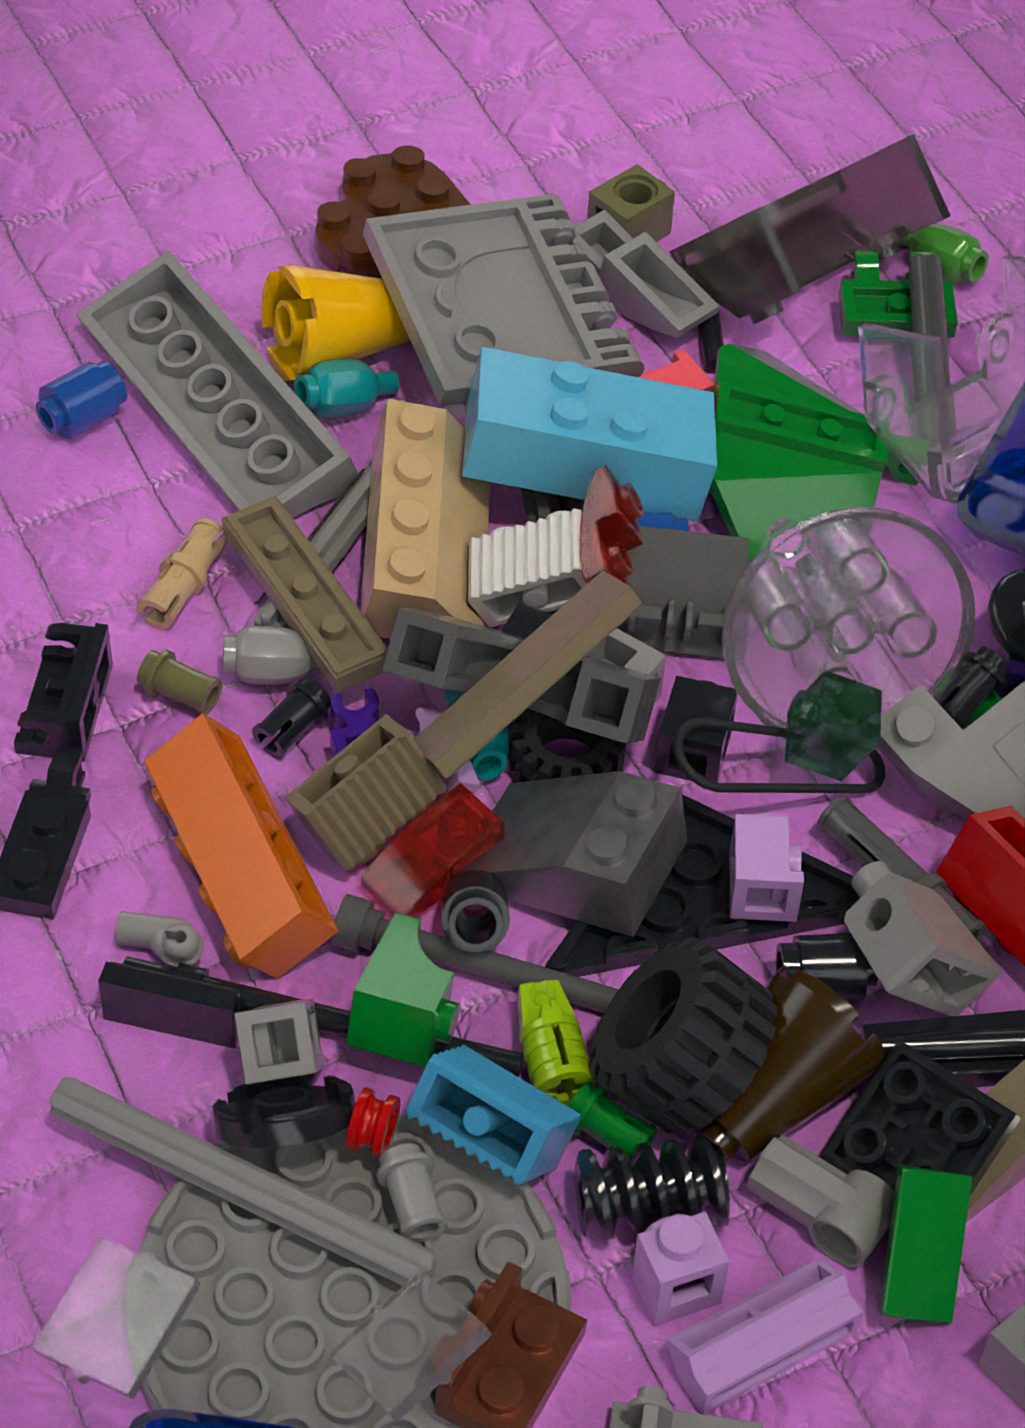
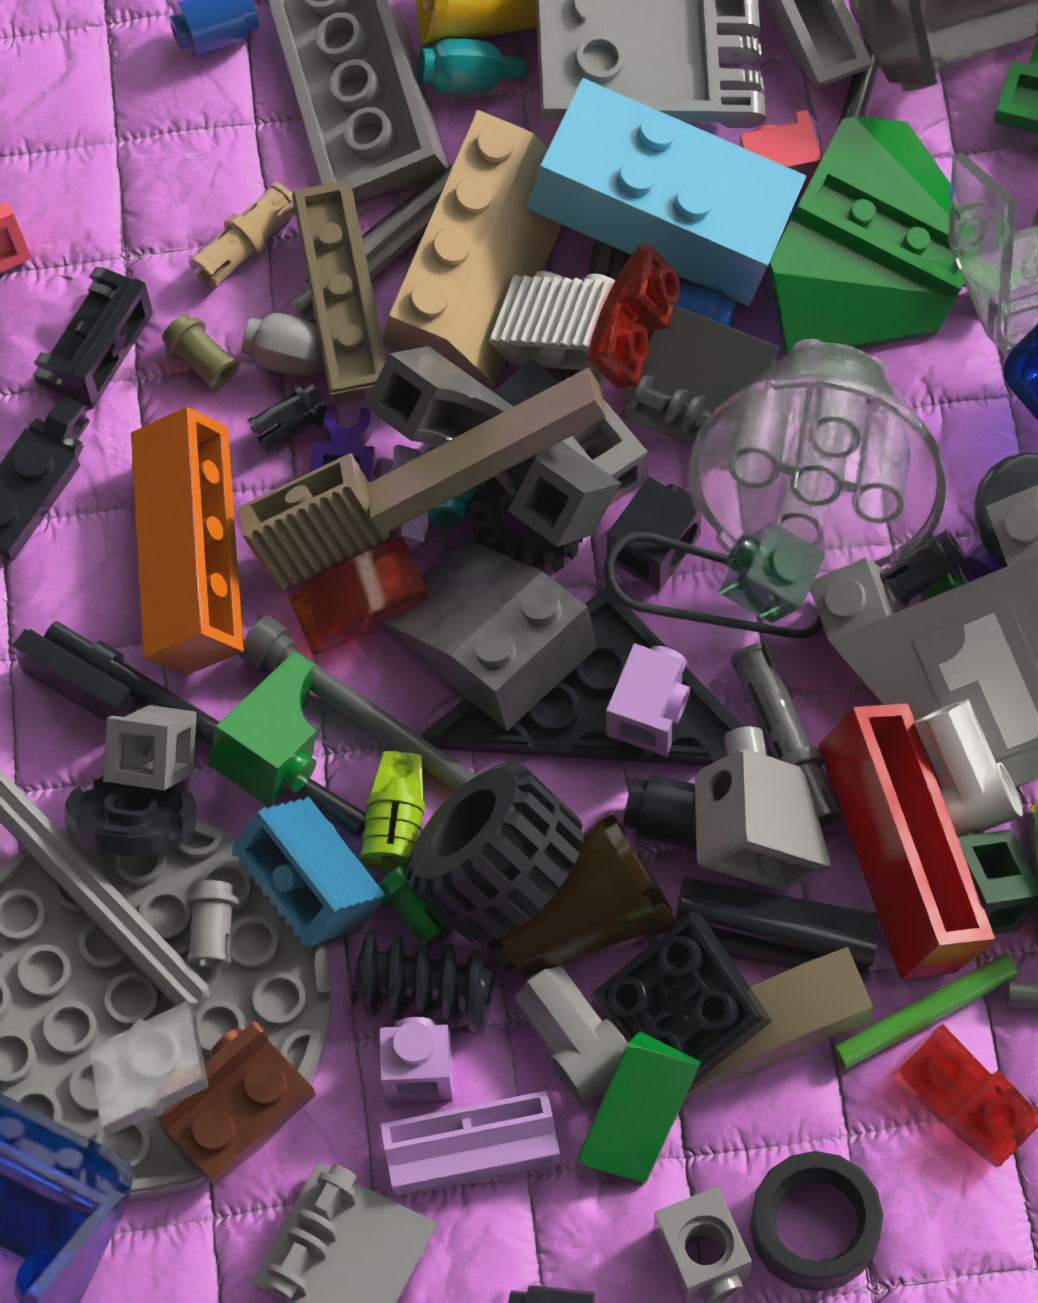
camera: 25 degrees right, 15 degrees up
light grey arm [116,911,204,968] -> none
red bush [346,1088,400,1159] -> none
black brick [441,870,510,952] -> none

